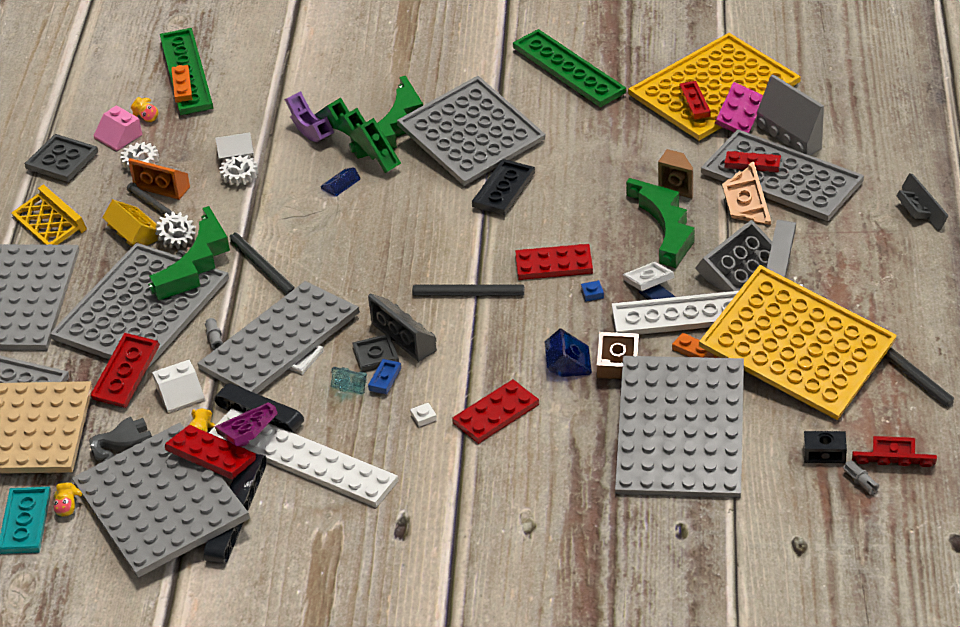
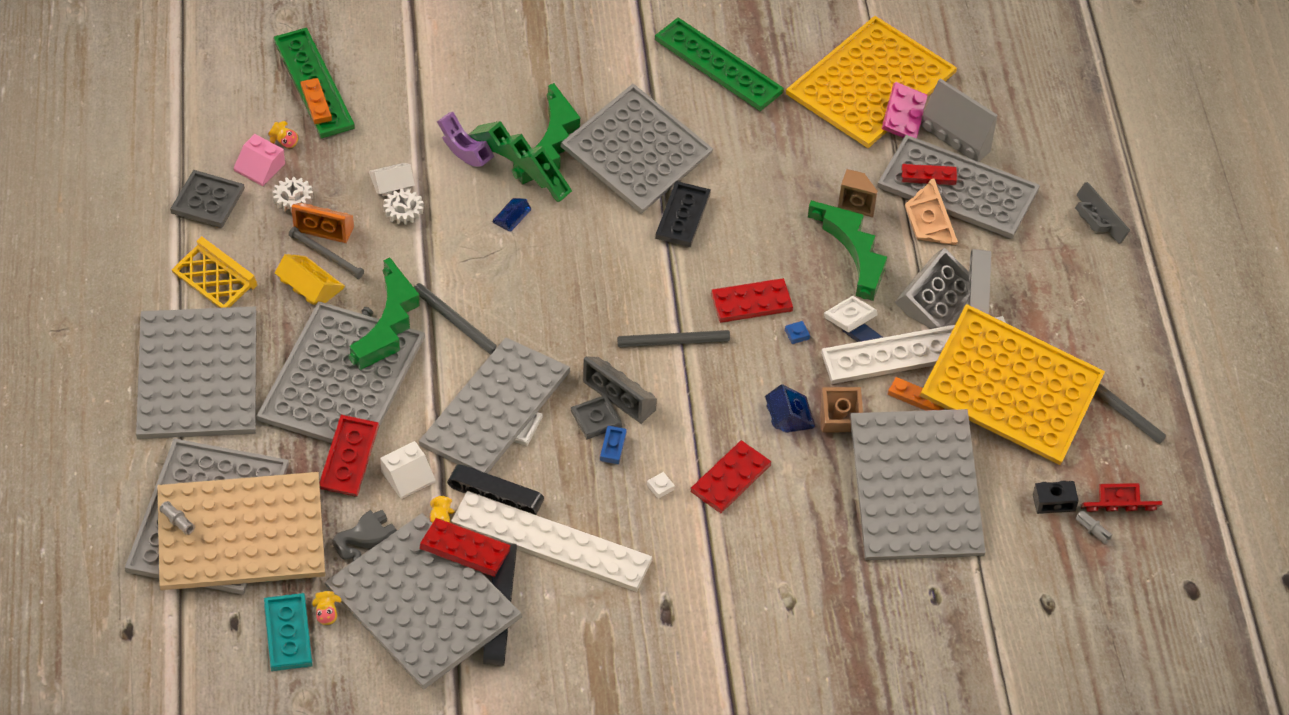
camera: 15 degrees left, 10 degrees up
white gear [155,212,196,249] -> none
light grey pin [204,318,223,350] -> none
magenta plate [215,402,278,447] -> none
clear light blue hips [331,367,367,394] -> none
red plate [679,81,711,120] -> none

